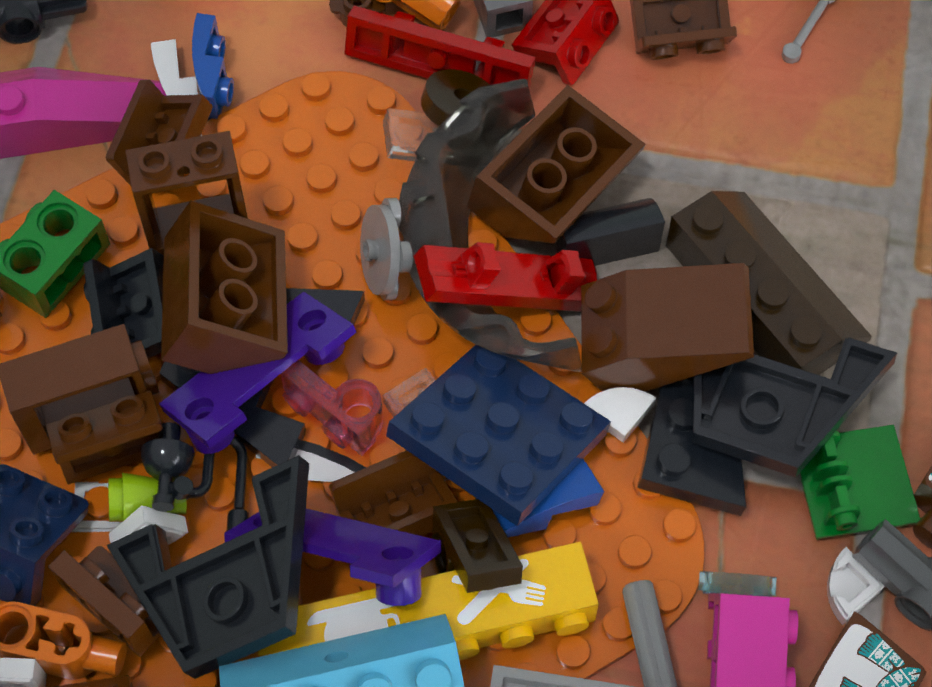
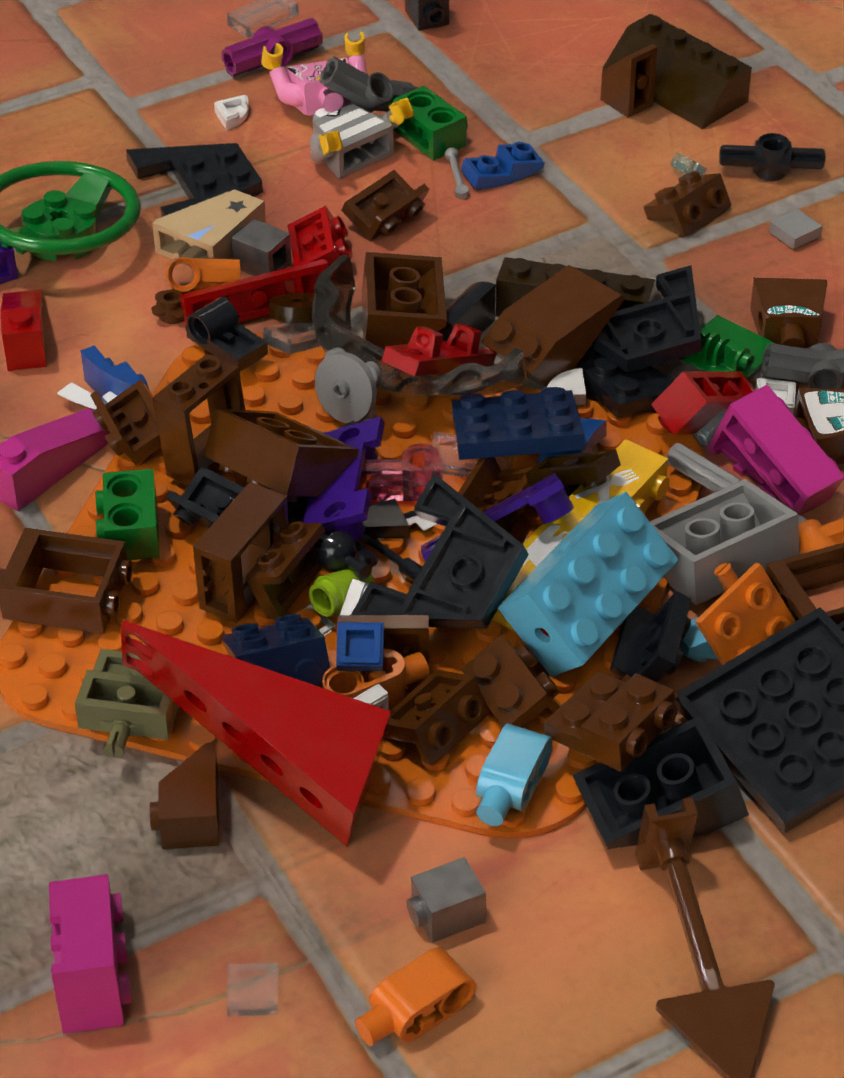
camera: 40 degrees left, 20 degrees down
none -> black plate [186,297,268,372]
none -> blue tile [336,622,384,671]
none -> blue slope [461,142,545,189]
none -> red slope [651,371,756,435]

